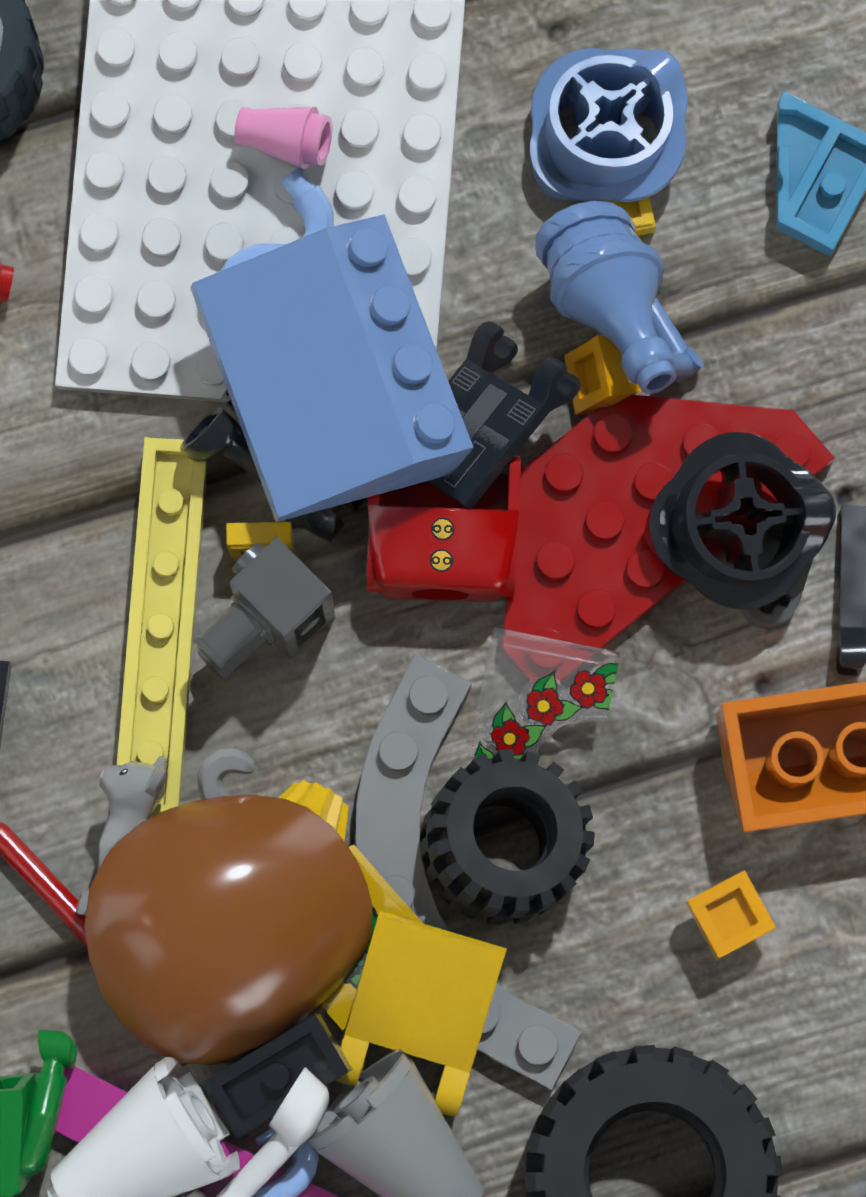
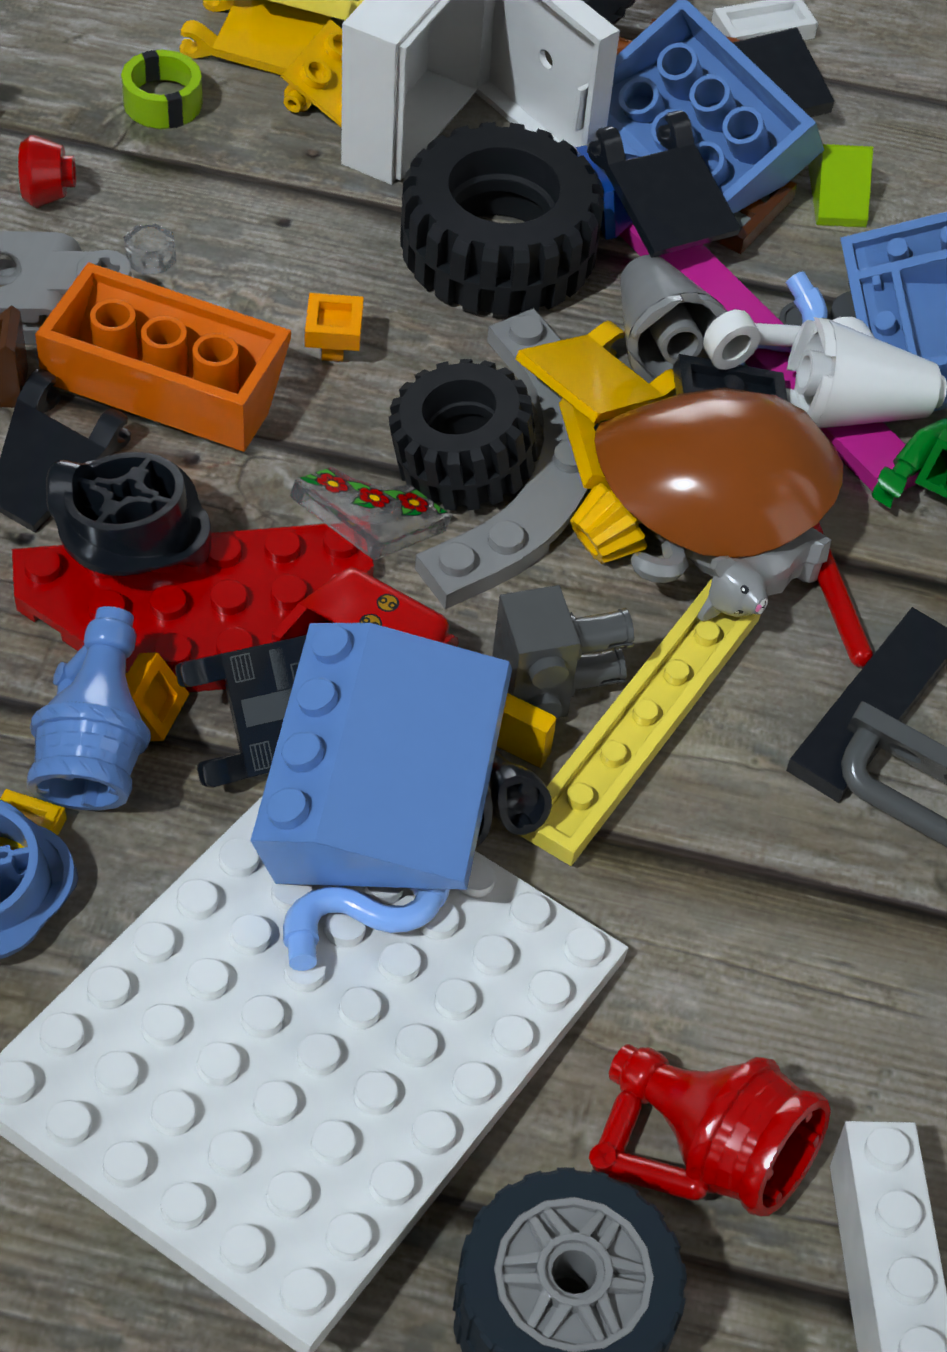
camera: 155 degrees left, 25 degrees down
bright pink cone [234,107,333,170] -> none

